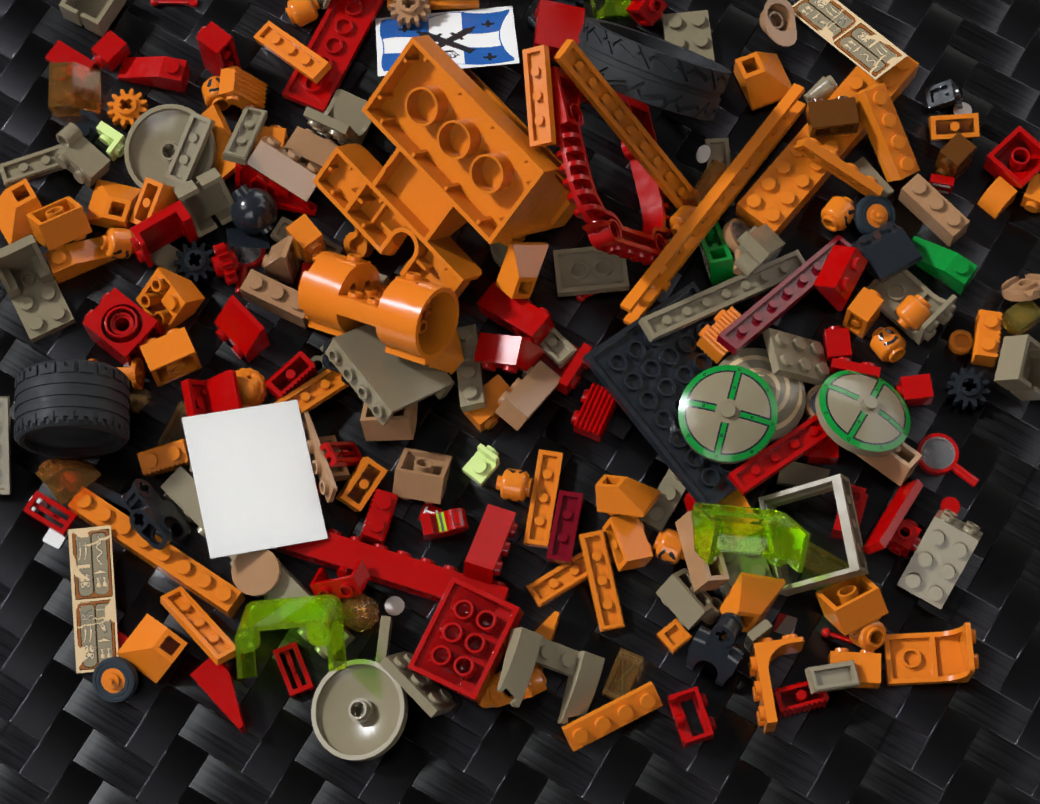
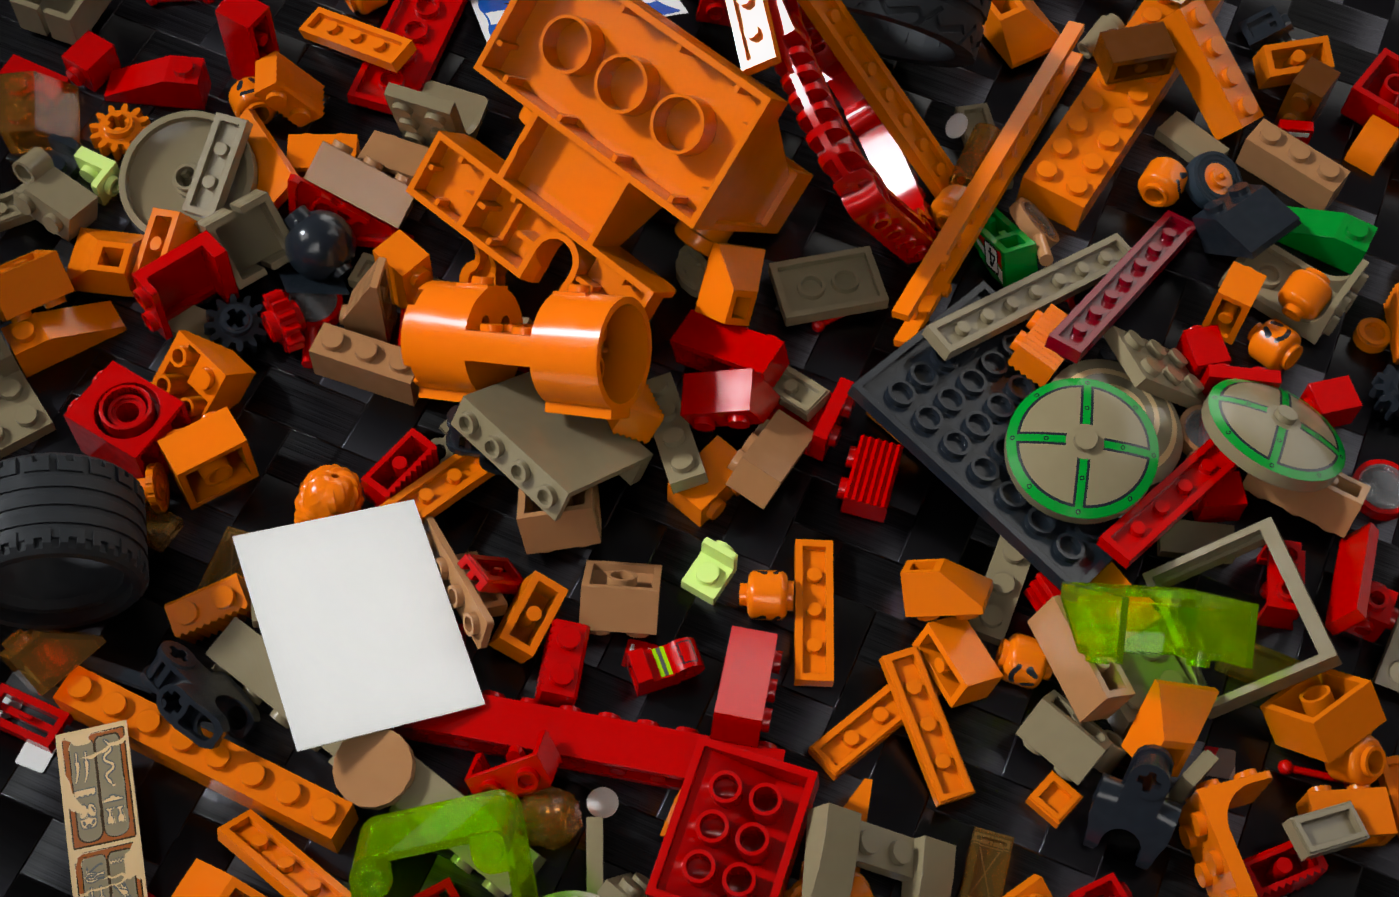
camera: 15 degrees left, 10 degrees down
orange head [100,228,135,259] -> none
red bracket [181,370,243,417] -> none
red slope [215,295,270,363] -> none
dark tan tile [223,106,268,165] -> none
dark red plate [546,490,584,565] -> none
dark tan hinge [734,223,786,277] -> none
orange plate [793,137,884,197] -> none
red slope [813,245,868,312] -> none

